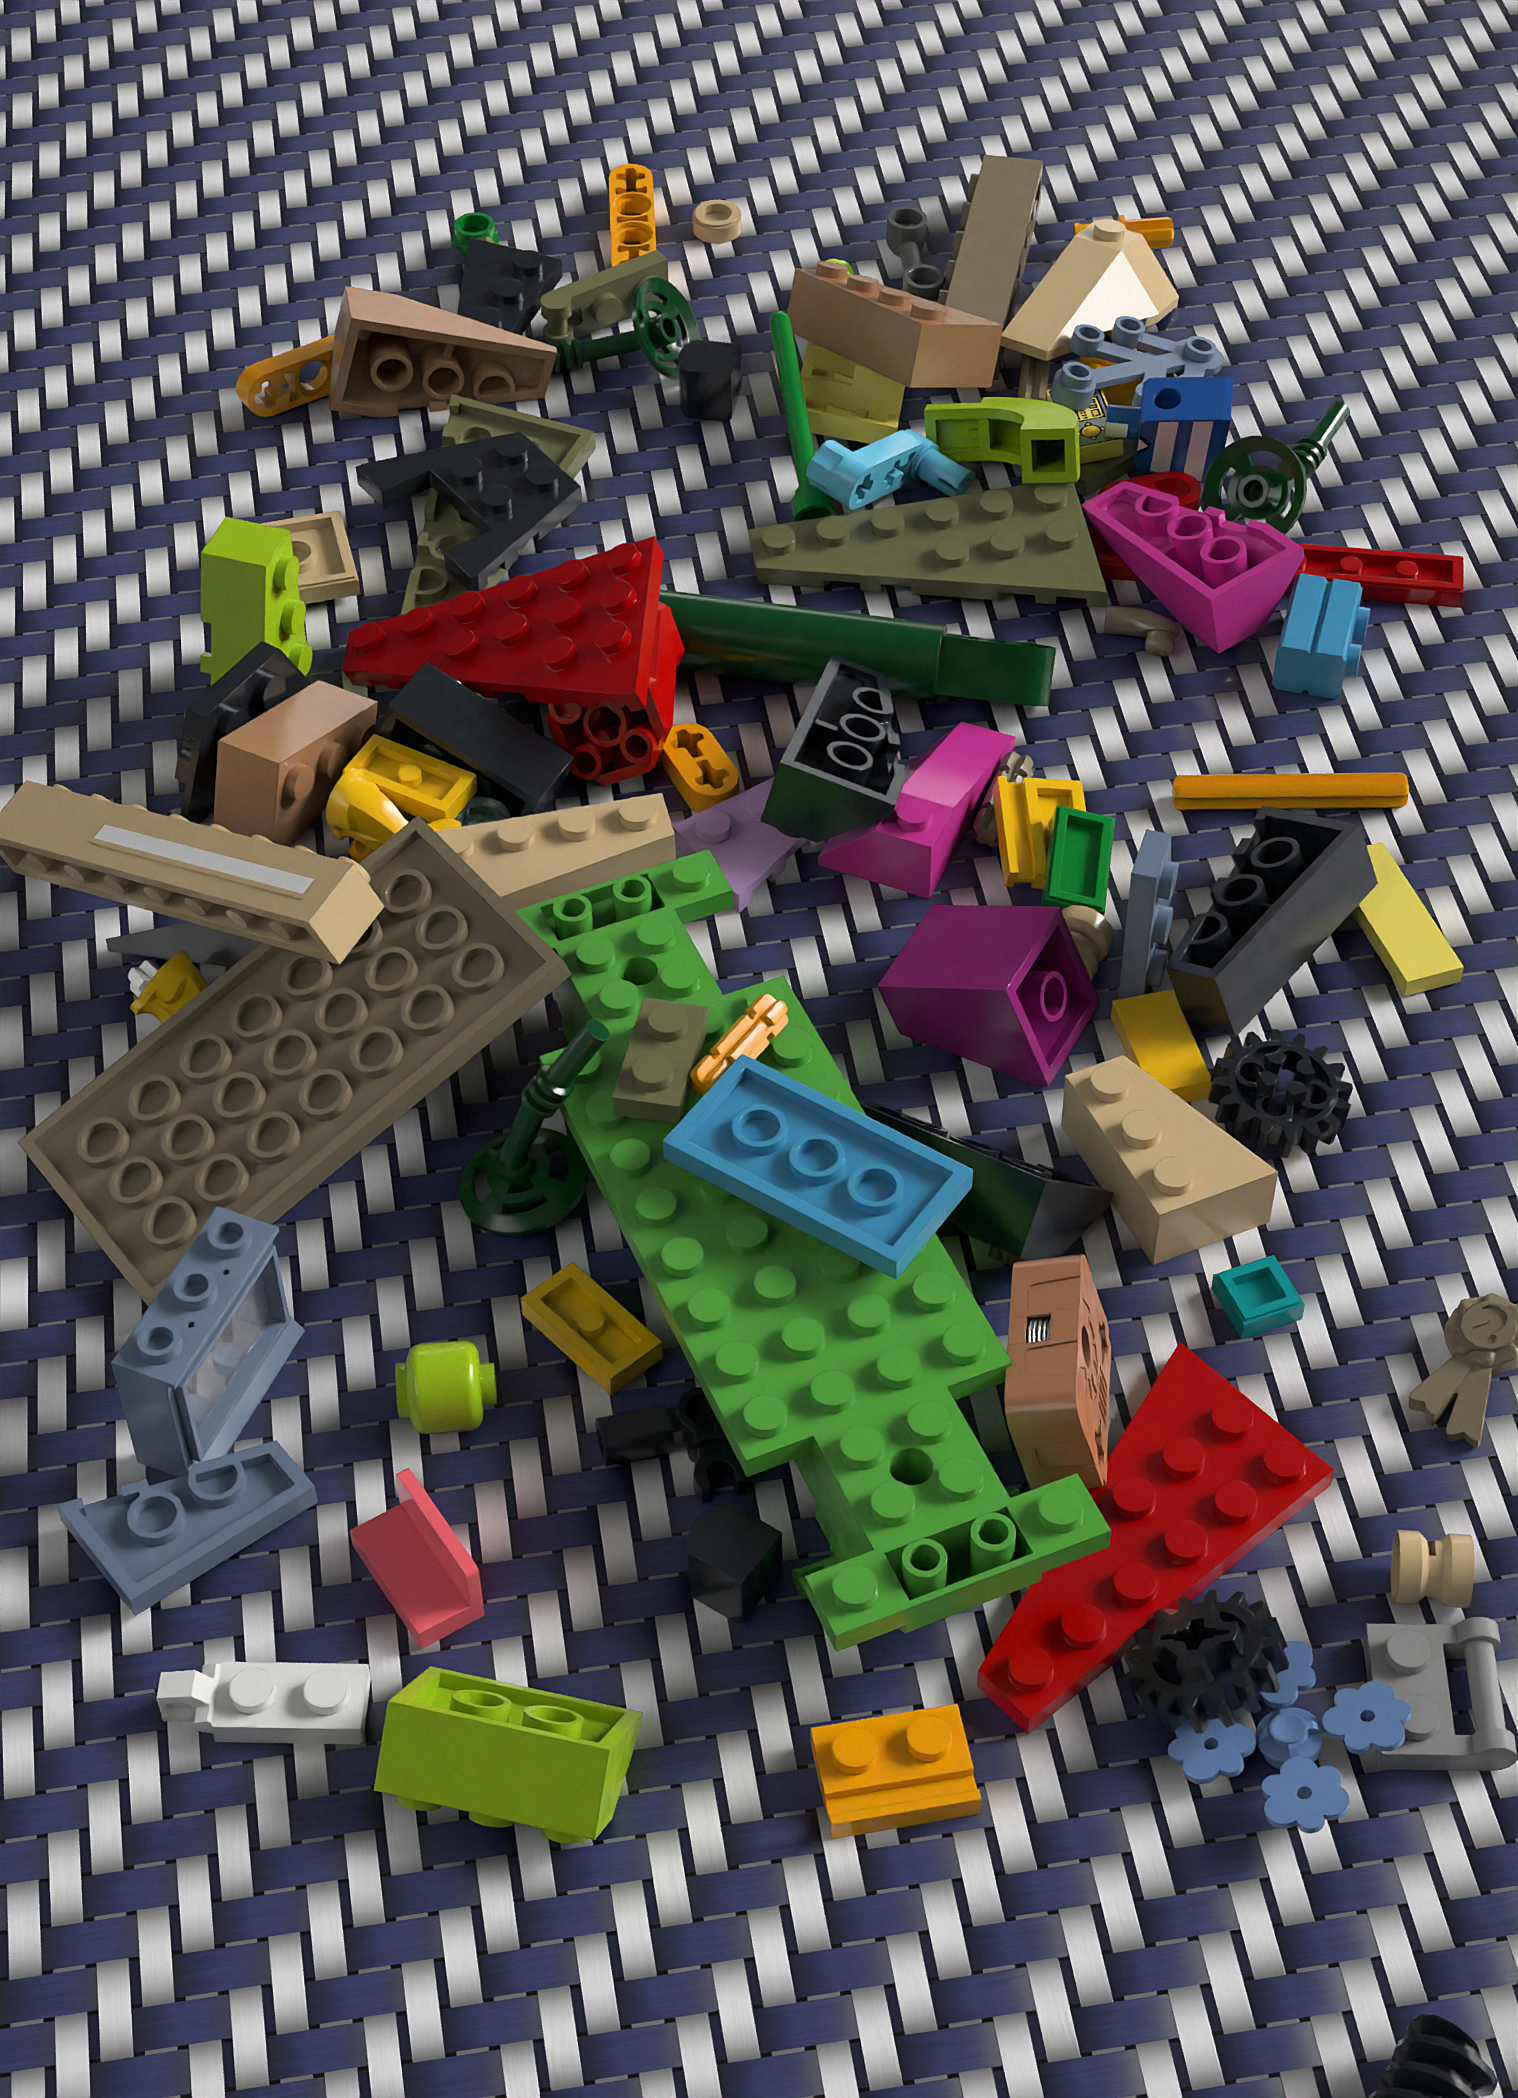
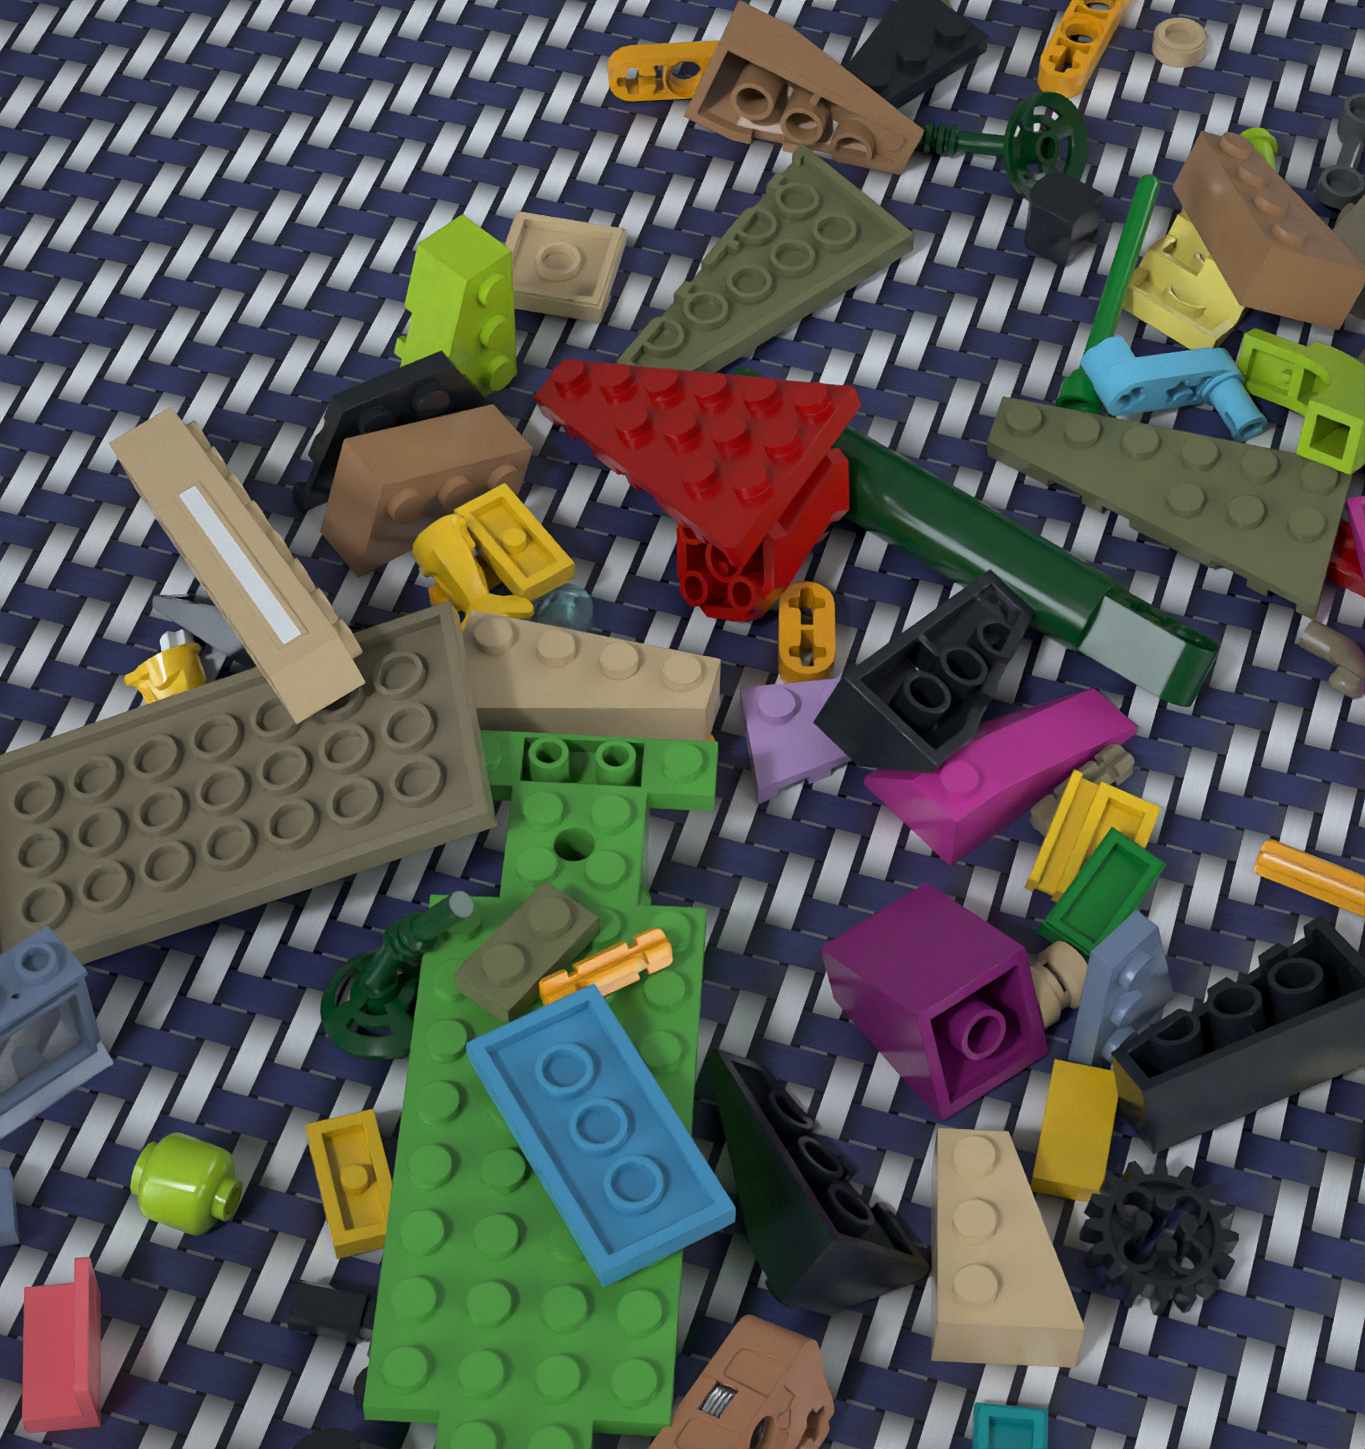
camera: 25 degrees right, 5 degrees up
black wing [356,431,582,591] -> none
black wedge [379,662,574,822] -> none
olive plate [541,250,669,347] -> none

